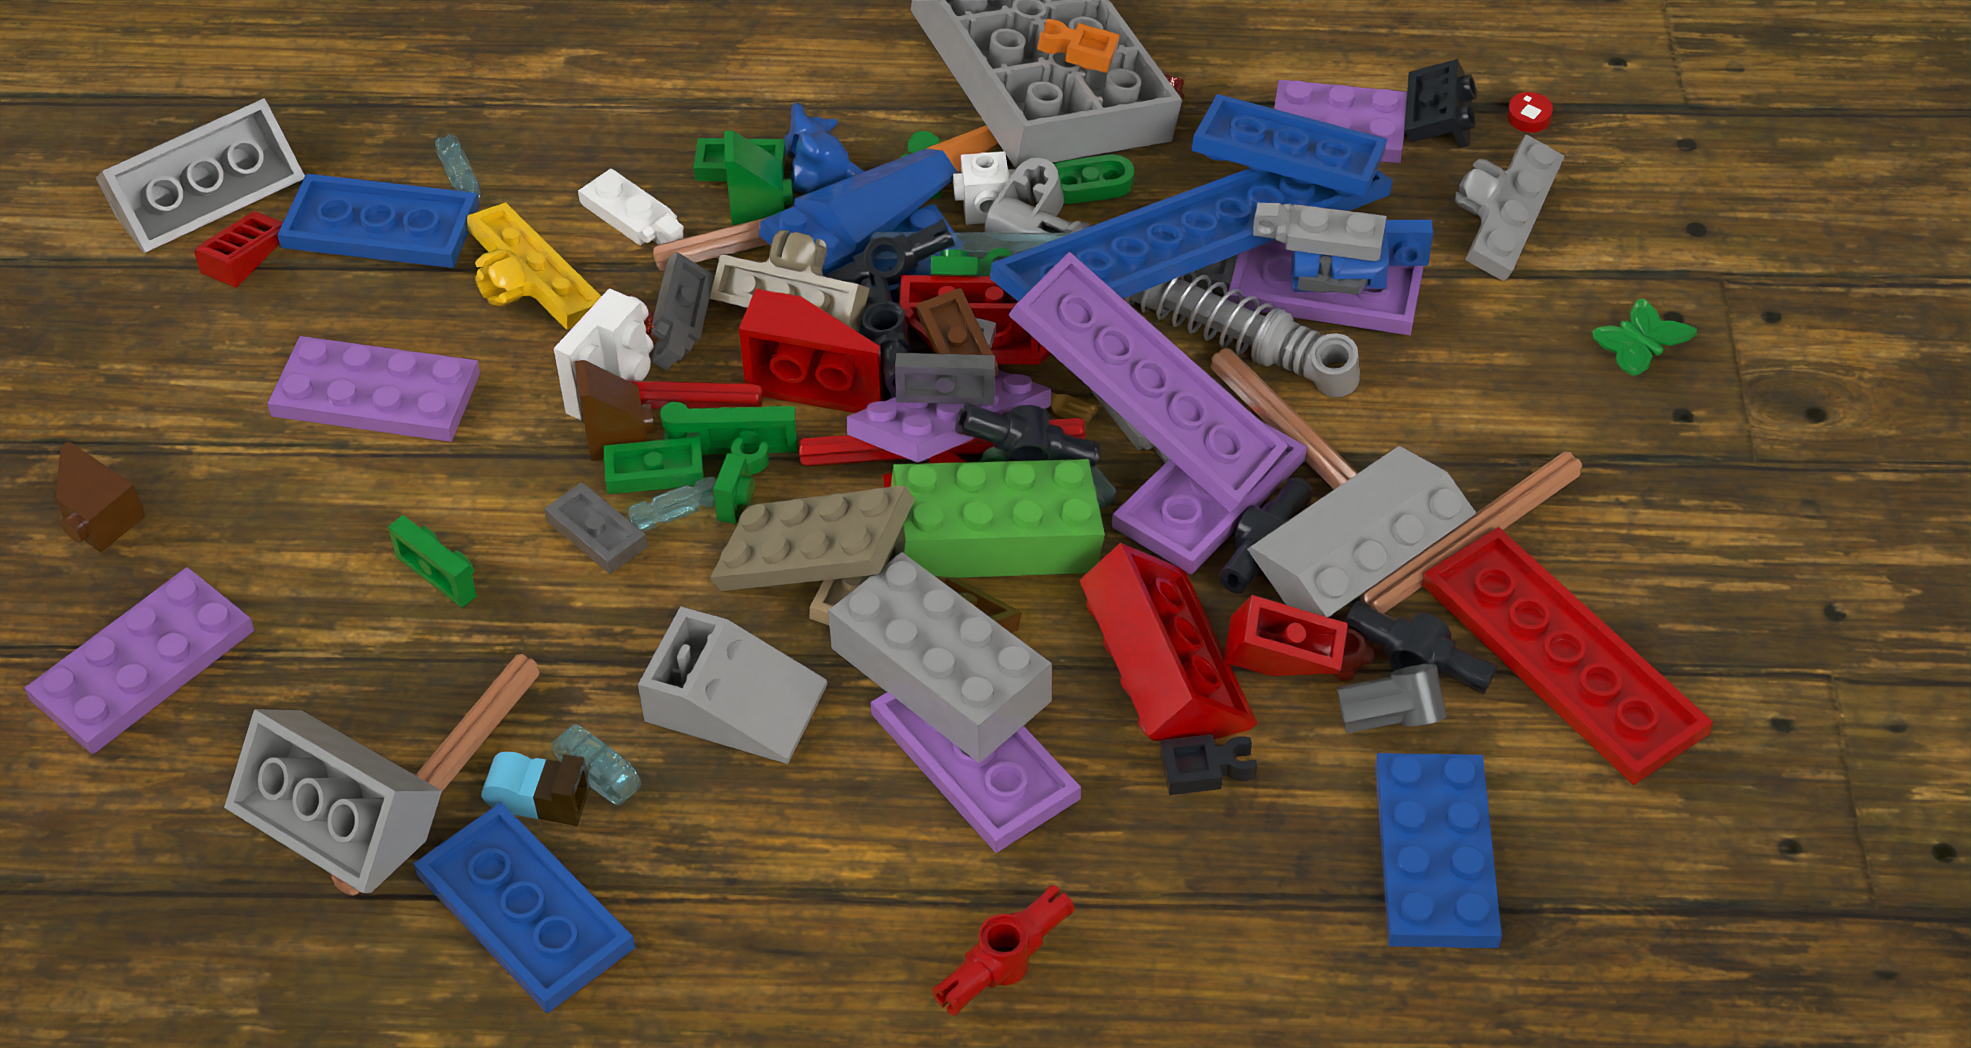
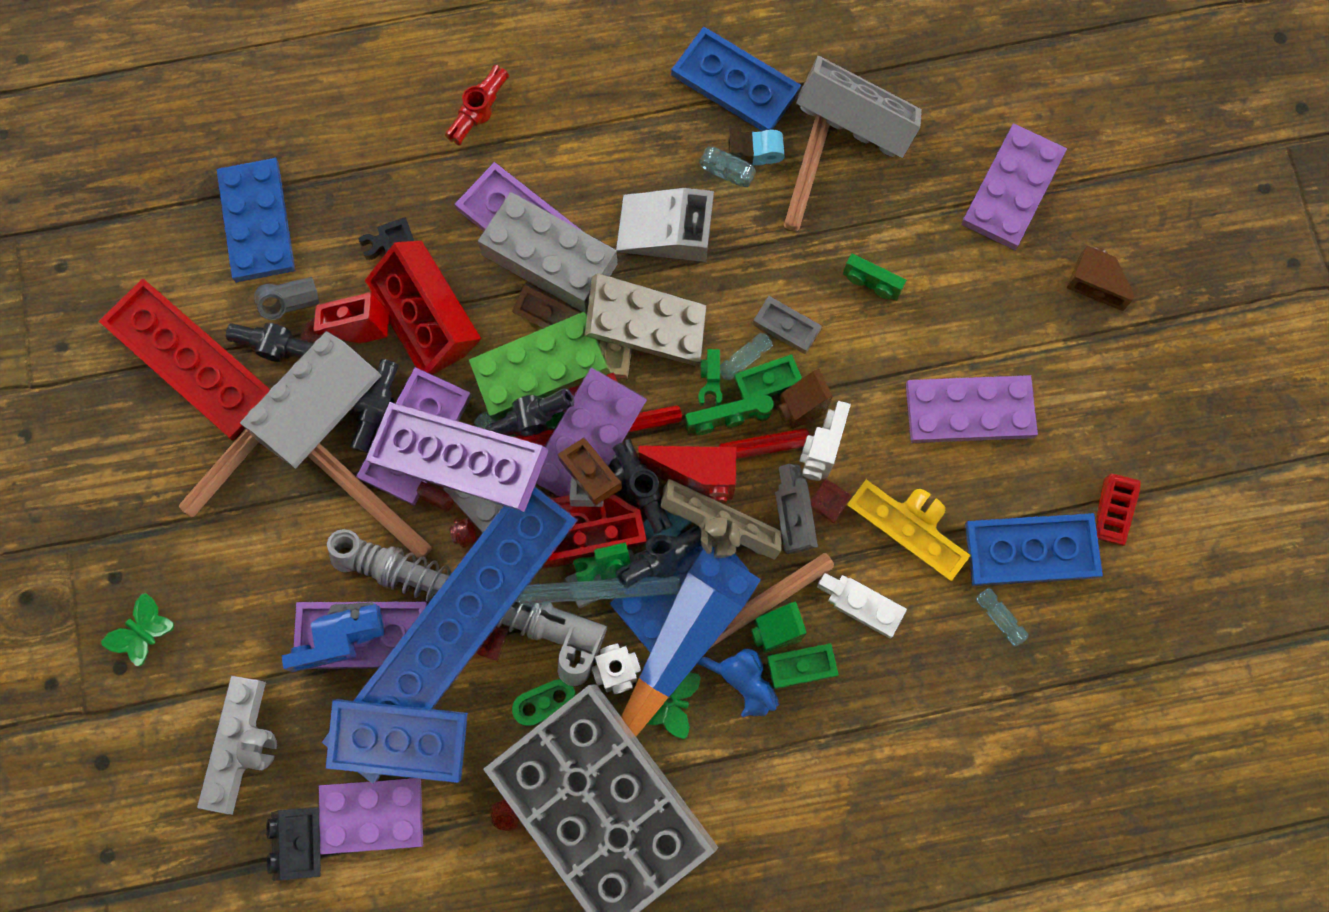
camera: 165 degrees right, 25 degrees up
light grey slope [96,98,305,253] -> none
flat silver plate [895,353,995,405] -> none
orange plate [1037,19,1120,73] -> none
light grey hinge [1253,203,1386,261] -> none
red tile [1507,92,1553,133] -> none

